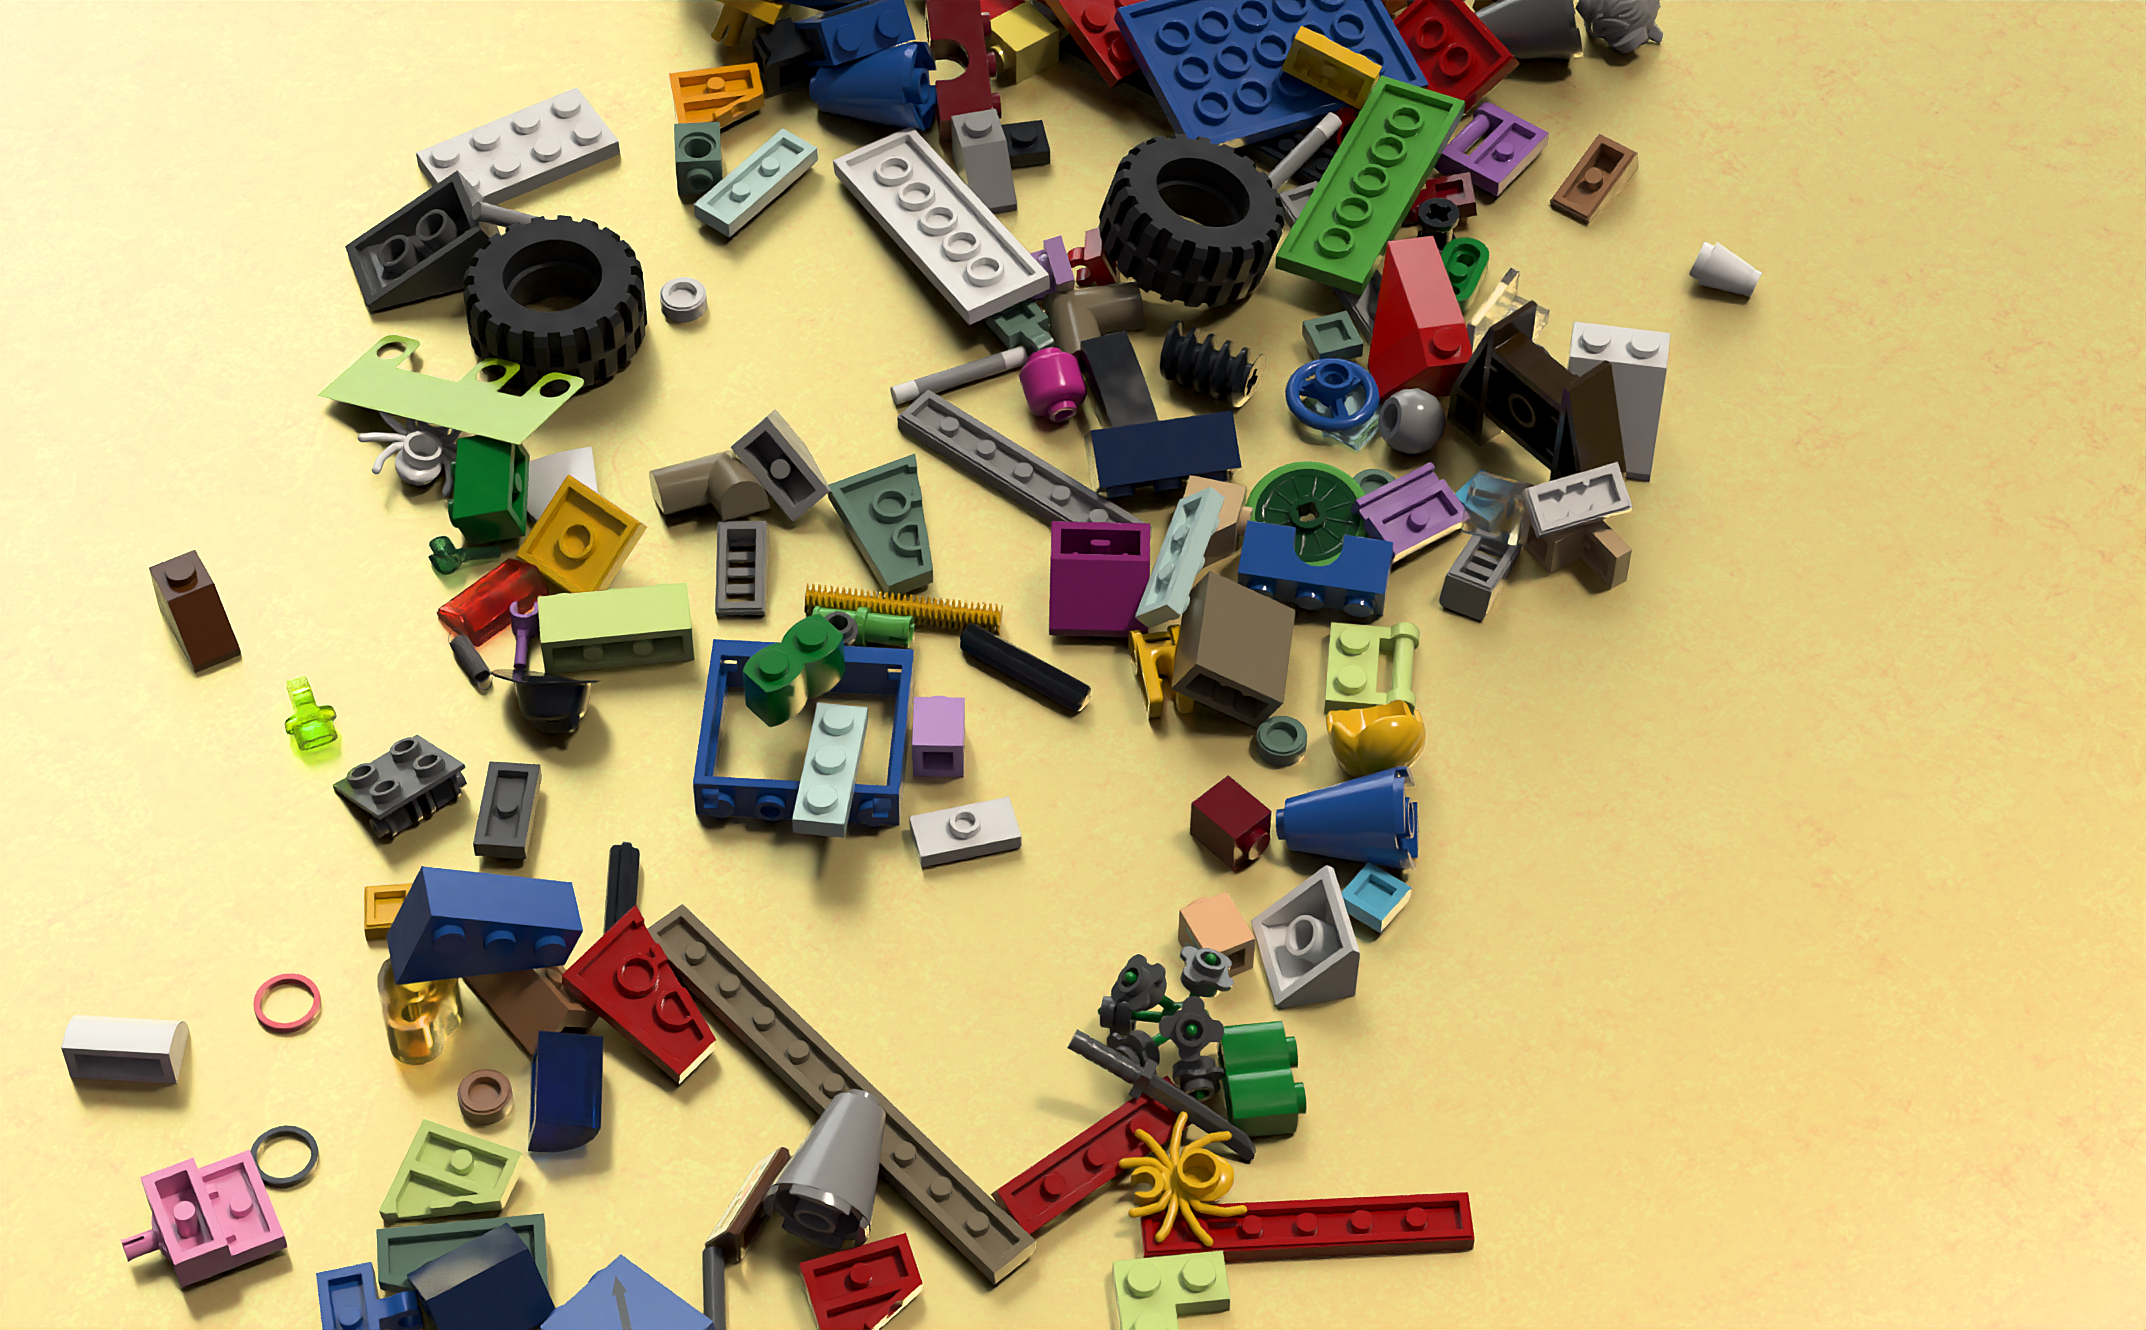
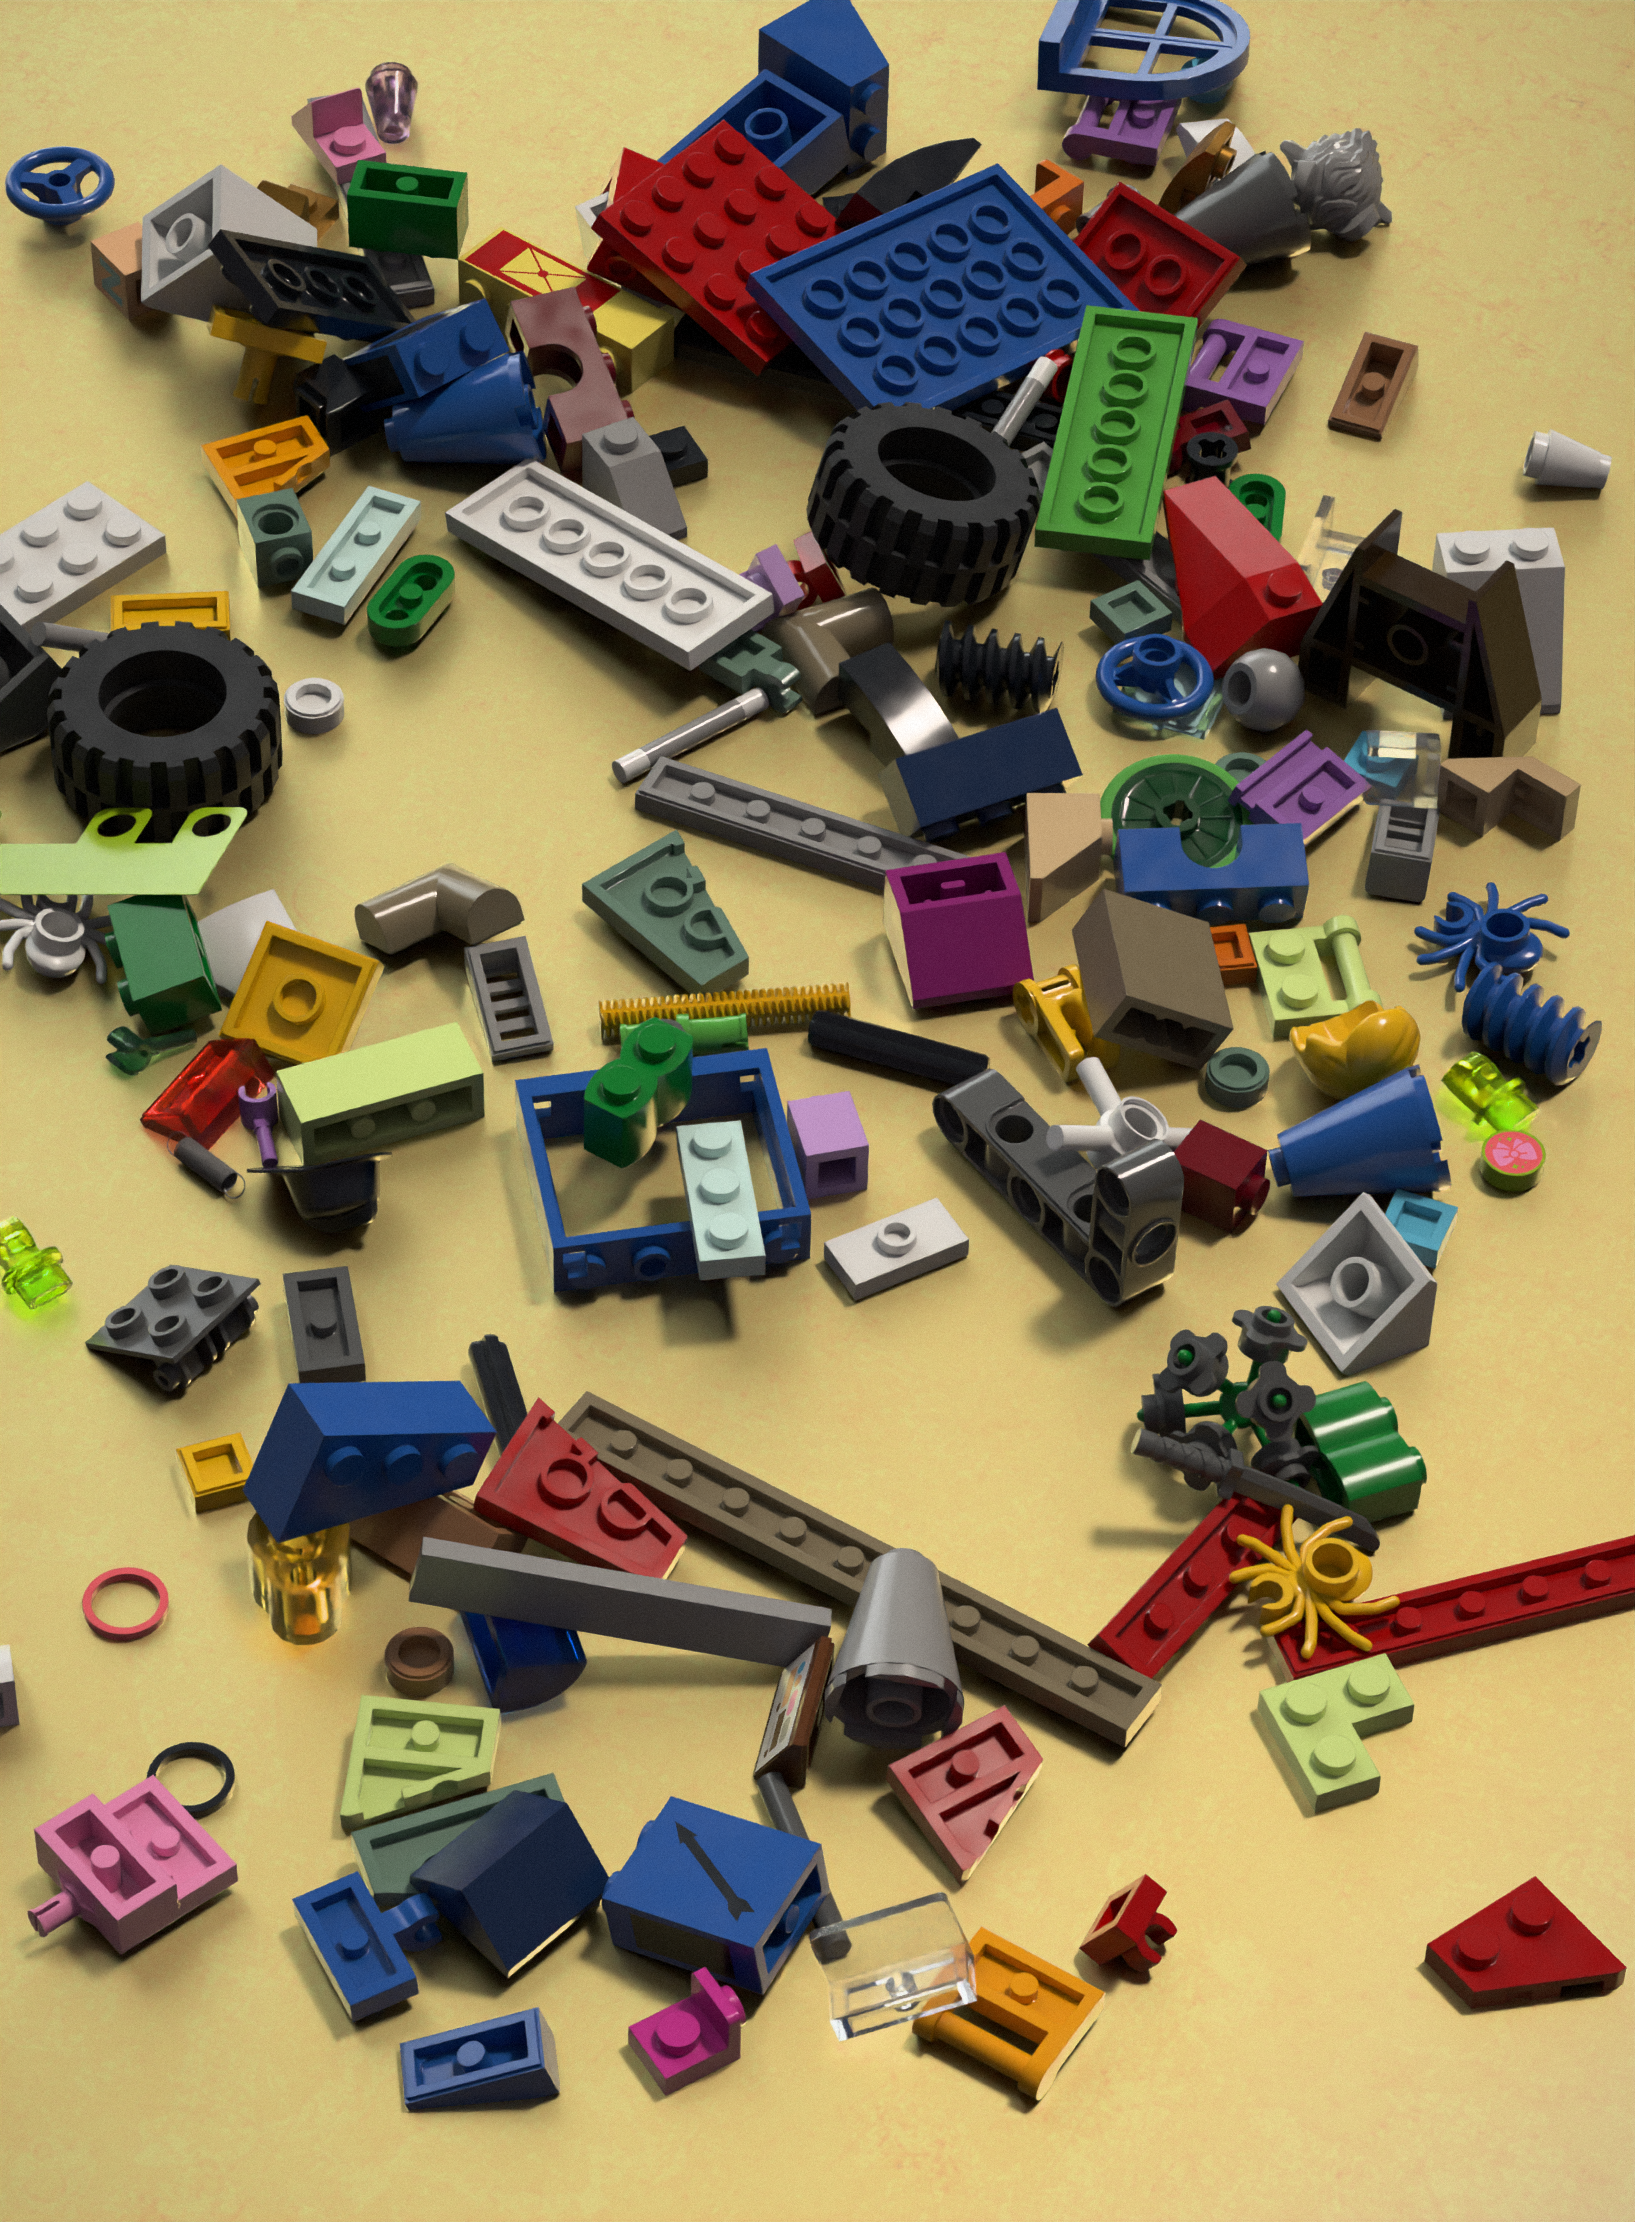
camera: 15 degrees left, 5 degrees down
light grey slope [731,409,831,521] -> none
dark pink head [1019,347,1087,422] -> none
light aqua plate [1135,487,1225,628] -> none
light nougat brick [1178,891,1255,977] -> none
yellow bracket [1281,26,1382,110] -> none
white plate [1522,462,1633,539] -> none
none -> yellow tile [111,591,231,641]
none -> green plate [367,555,455,647]
none -> light grey tile [408,1537,832,1667]
none -> dark grey beam [932,1068,1184,1307]
none -> white bar [1046,1057,1193,1169]
none -> orange tile [1210,924,1257,985]
none -> blue animal [1414,882,1570,993]
none -> clear neon green piece [1441,1052,1540,1131]
none -> blue piece [1462,961,1602,1086]
none -> tile [1480,1129,1546,1191]

